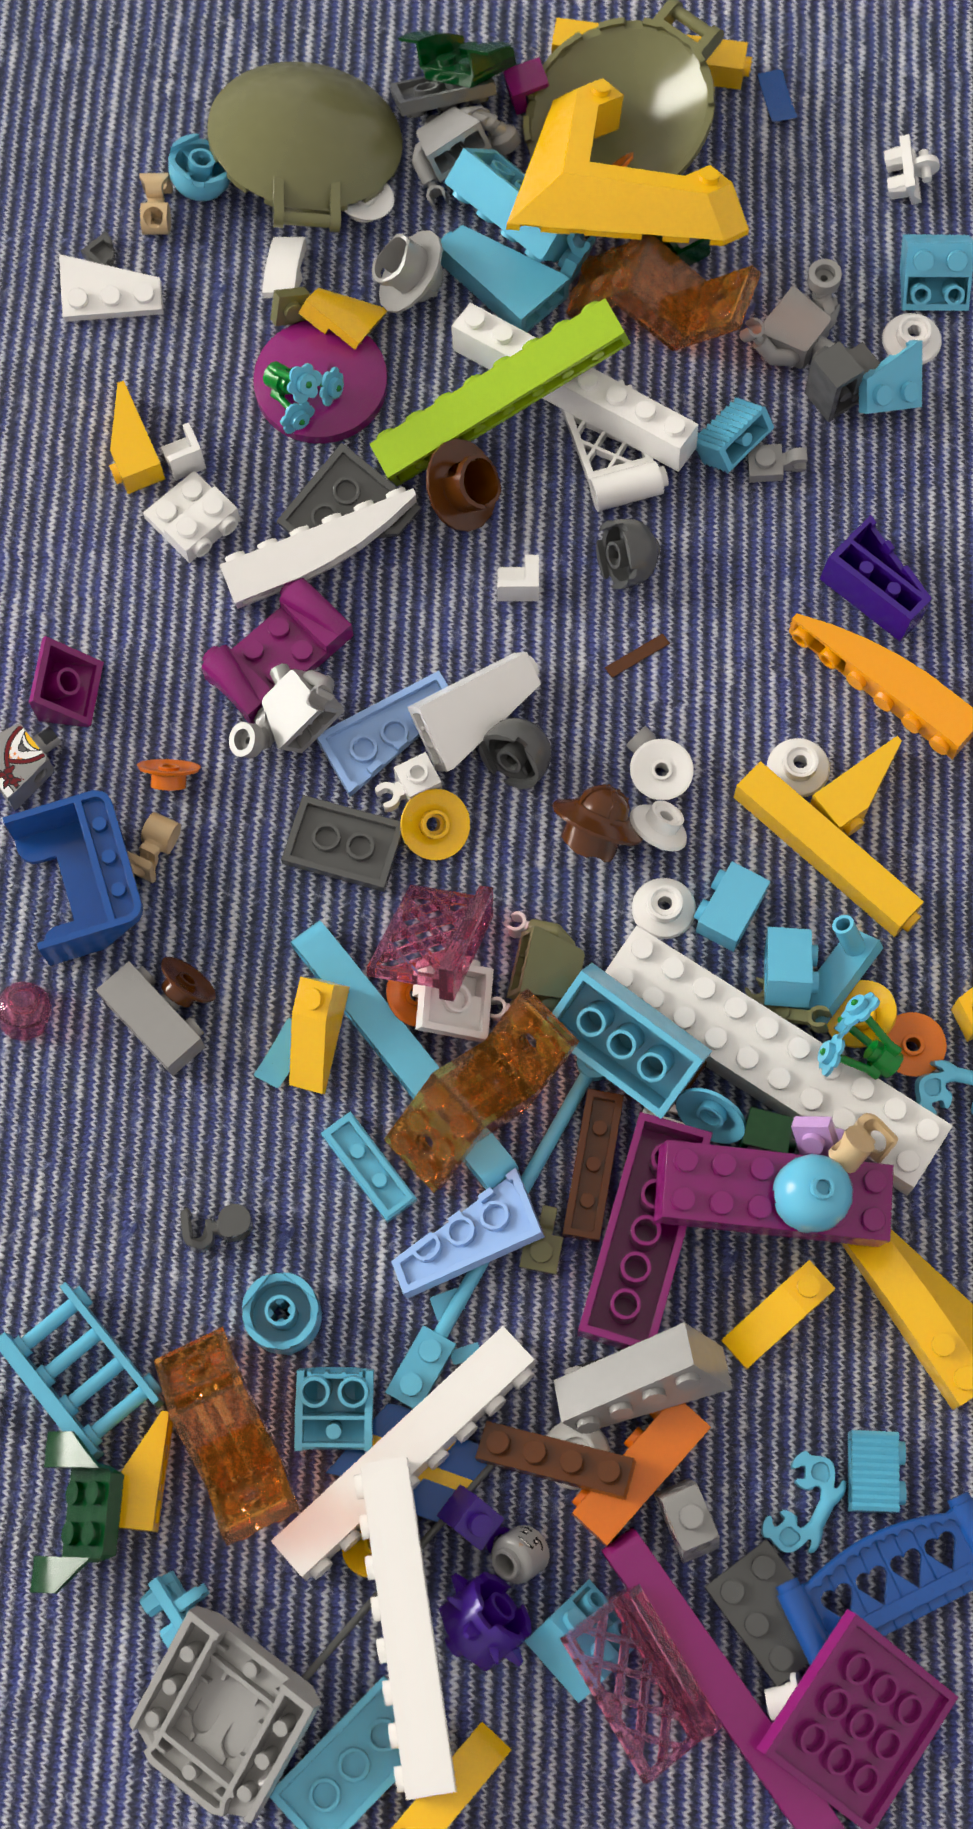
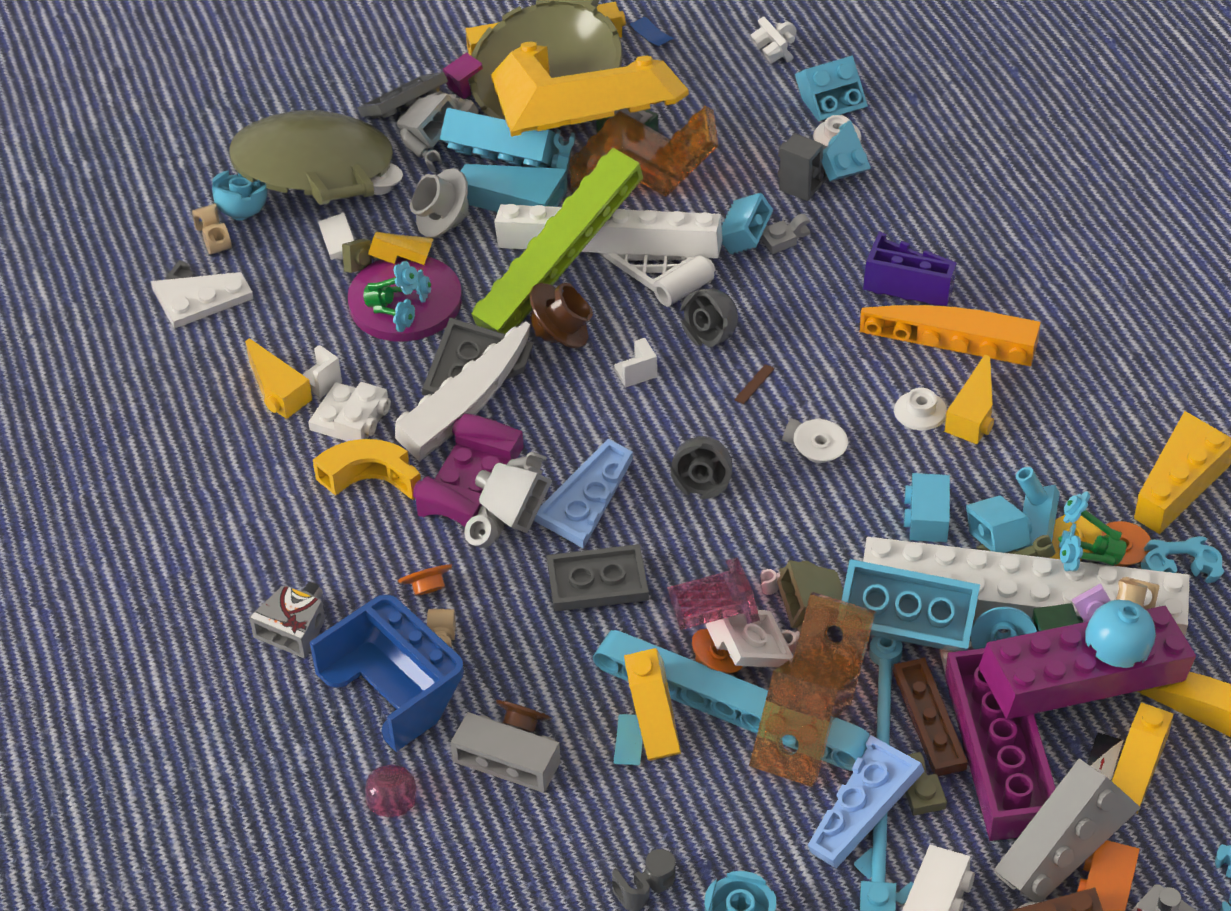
camera: 25 degrees left, 25 degrees down
magenta slope [29,636,104,727] -> none
medium azure tile [321,1111,417,1223] -> none
white brick [375,752,442,812] -> none
dark green piece [398,31,516,88] -> none
yellow dish [400,789,470,860] -> none
white slope [407,652,541,772] -> none
reddish brown helmet [552,784,643,862] -> none
white piece [630,800,687,851] -> none
white piece [632,878,696,939] -> none
yellow brick [733,761,924,937] -> none
light grey torso [739,258,842,369] -> none
none -> yellow arch [313,439,421,500]
none -> sticker [1087,733,1123,780]

